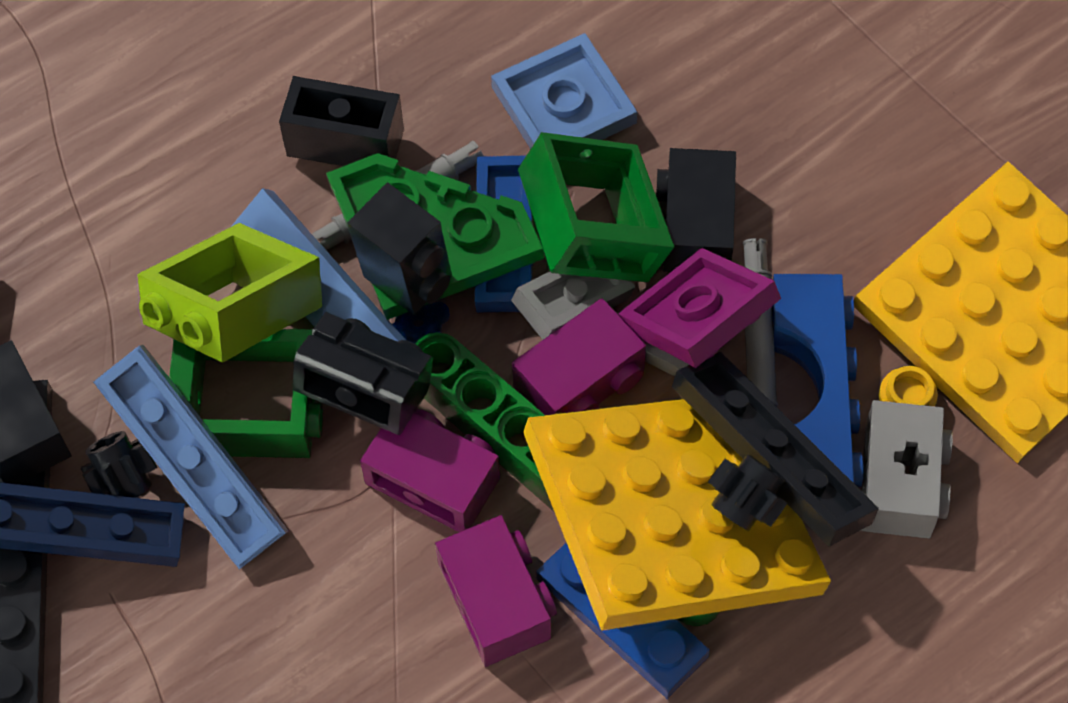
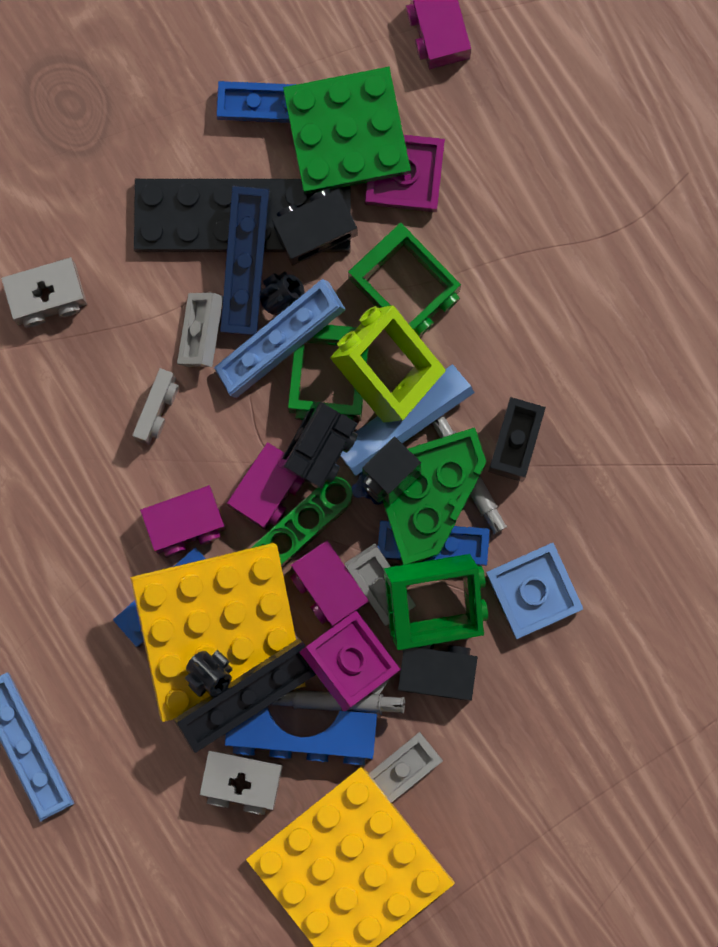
camera: 95 degrees right, 20 degrees up
yellow plate [879,366,938,407] -> none
none -> light grey plate [132,368,179,445]
none -> light grey plate [177,293,223,367]
none -> green window [348,222,461,337]
none -> light grey plate [369,732,443,803]

